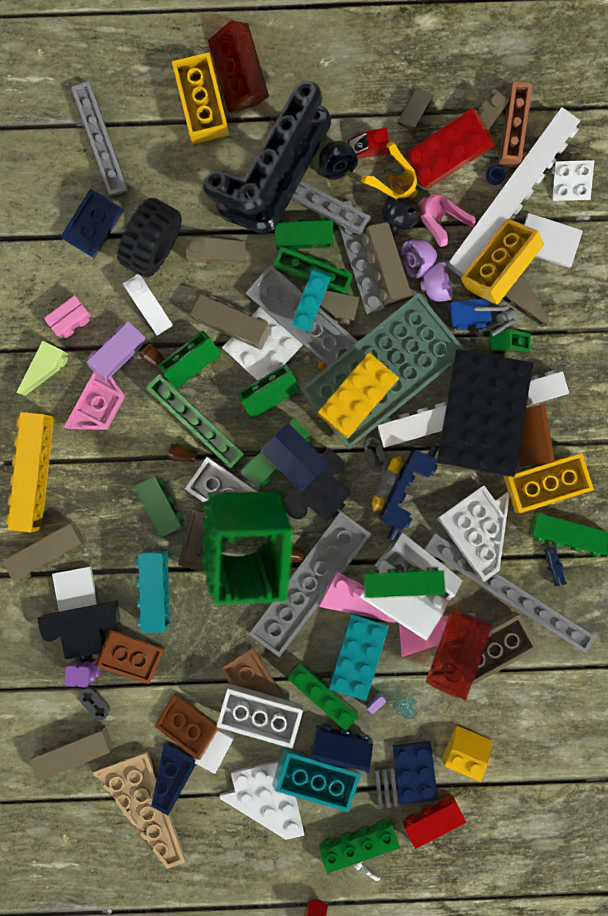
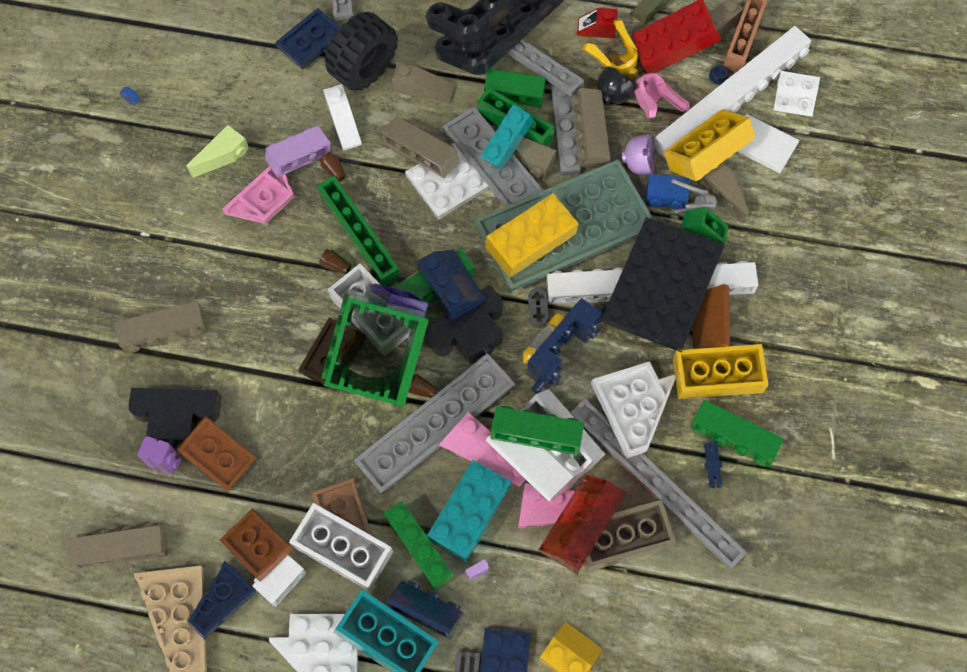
camera: 15 degrees right, 20 degrees down
yellow brick [6,412,54,532] -> none
bright pink brick [44,295,92,338] -> none
white tile [52,566,98,612] -> none
dark grey beam [79,686,110,721] -> none
green brick [134,476,184,538] -> none
teal brick [136,550,170,633] -> none
green brick [158,330,221,389] -> none
green brick [236,364,301,419] -> none
black cylinder [319,141,358,180] -> none
clear light blue tile [392,697,417,719] -> none
lavender cylinder [401,239,437,279] -> none
none -> dark purple tile [371,283,428,311]

